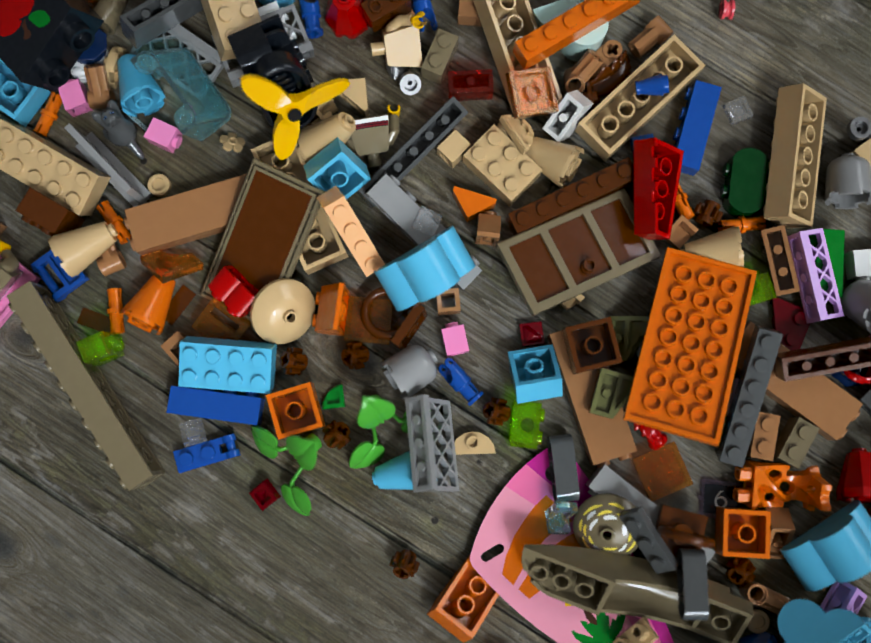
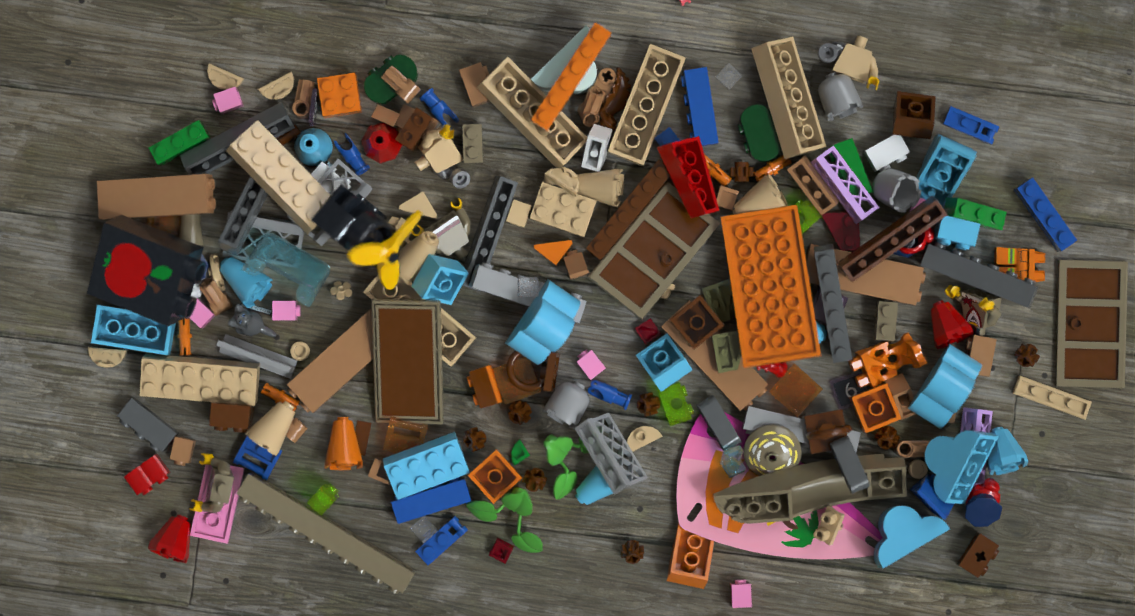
camera: 25 degrees left, 5 degrees up
reddish brown sticker [77,307,114,336] -> none
orange pin [107,288,125,334] -> none
clear orange tile [140,250,204,283] -> none
red brick [208,265,259,318] -> none
tan dish [250,278,316,344] -> none
light nougat brick [317,186,385,277] -> none
medium nougat brick [436,288,461,316] -> none
clear red brick [448,69,494,101] -> none
clear orange plate [505,67,559,119] -> none
dark grey plate [619,506,679,574] -> none
medium nougat piece [628,15,674,59] -> none
blue cone [635,73,669,96] -> none
medium nougat brick [746,412,780,461] -> none

